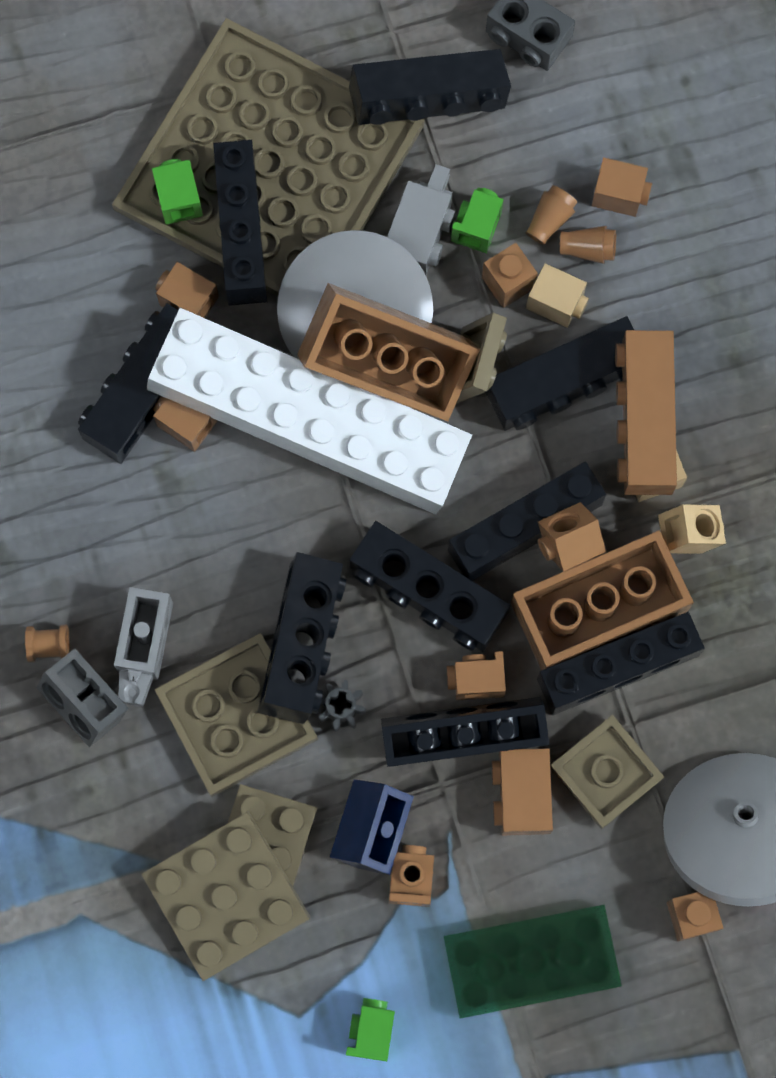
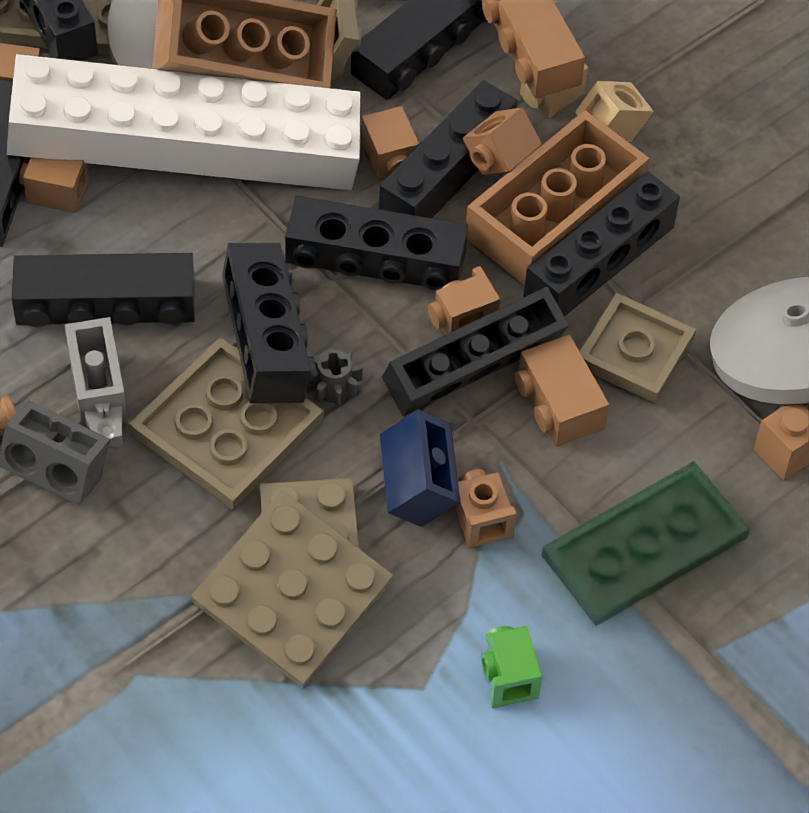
camera: 25 degrees left, 20 degrees down
none -> black brick [12,253,195,327]
none -> medium nougat brick [361,106,419,181]

